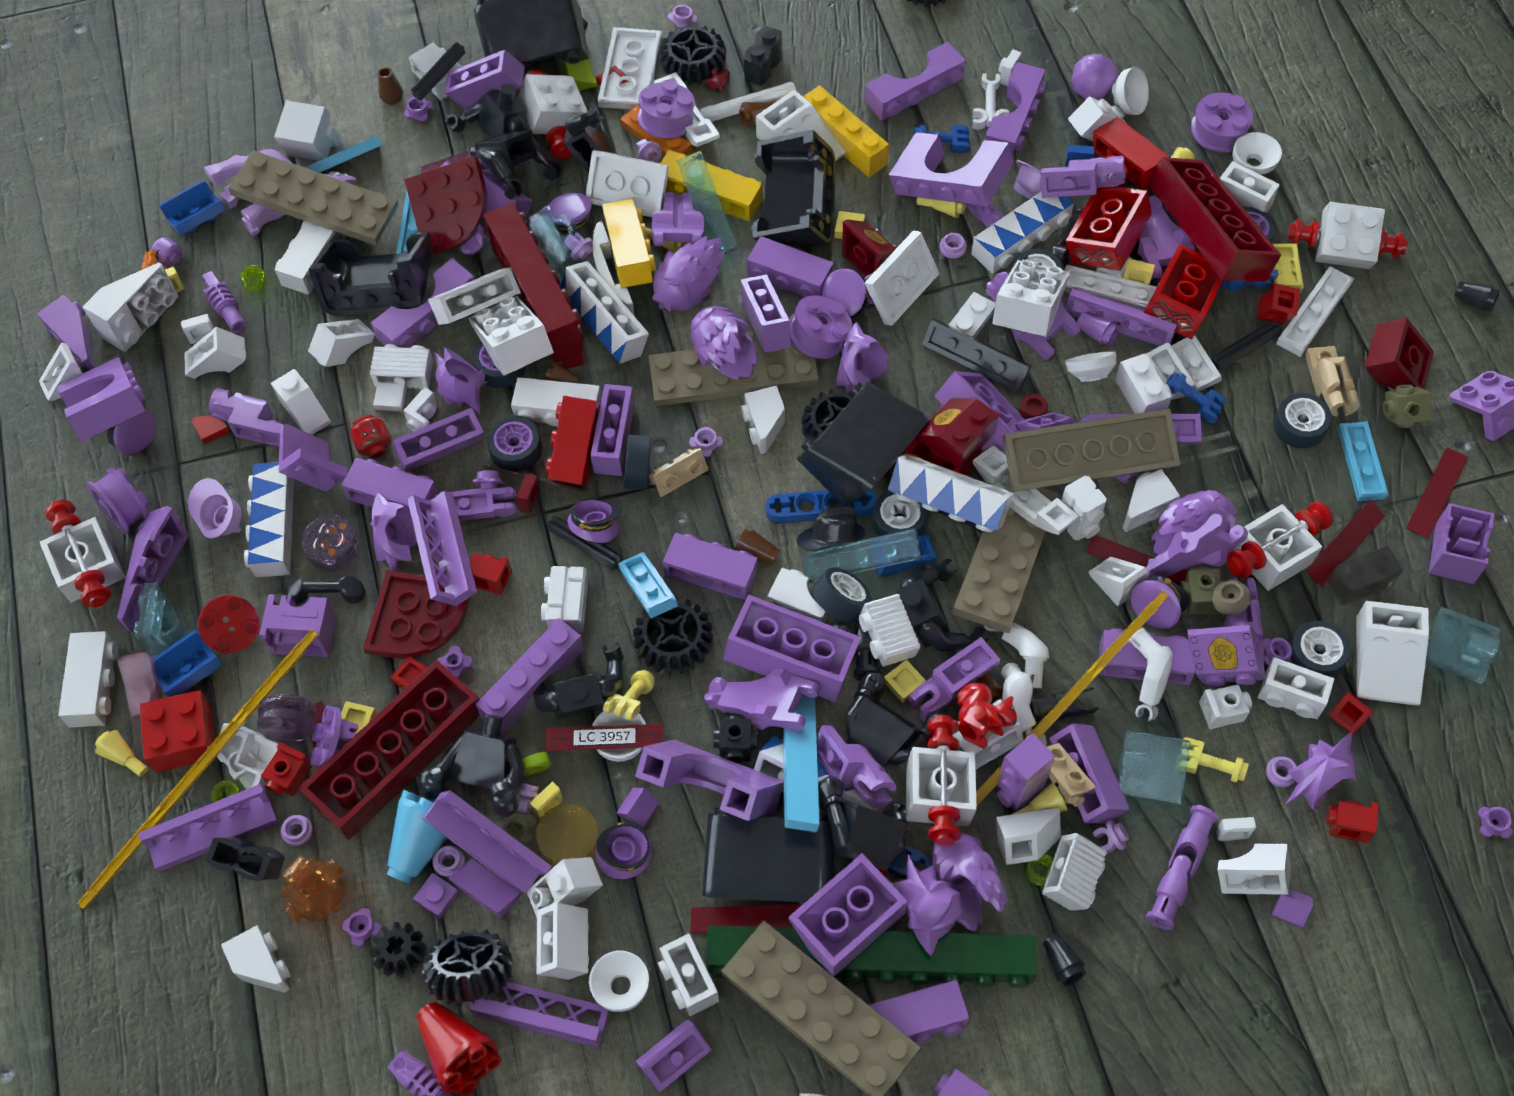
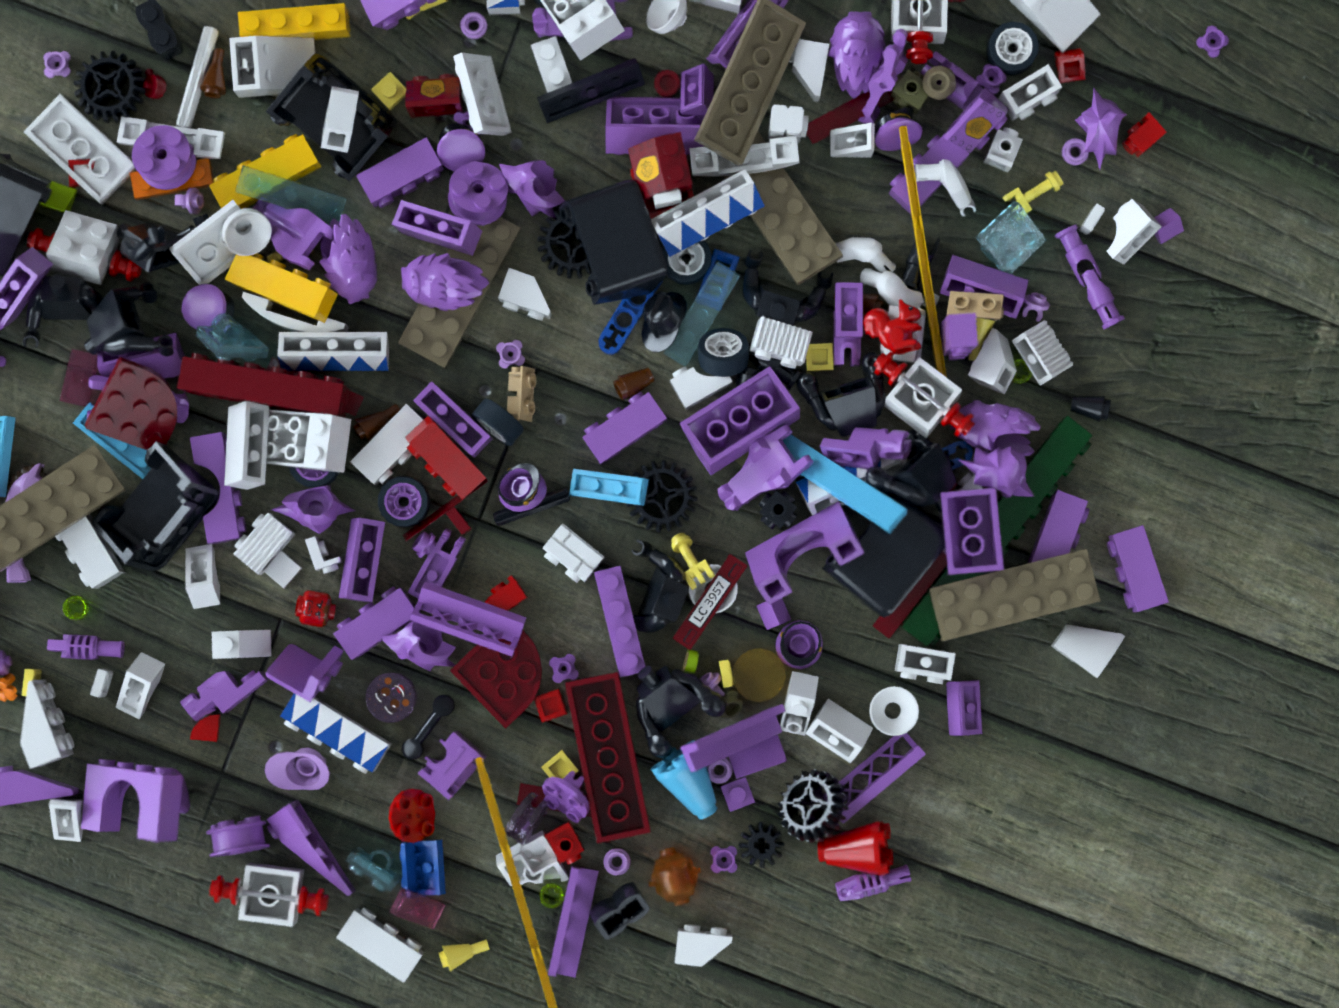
camera: 55 degrees left, 25 degrees up
red brick [139,690,217,773] -> none
lavender plate [564,233,593,260] -> none
none -> white piece [222,208,272,256]
none -> white slope [321,86,359,153]
none -> white tile [653,189,682,209]

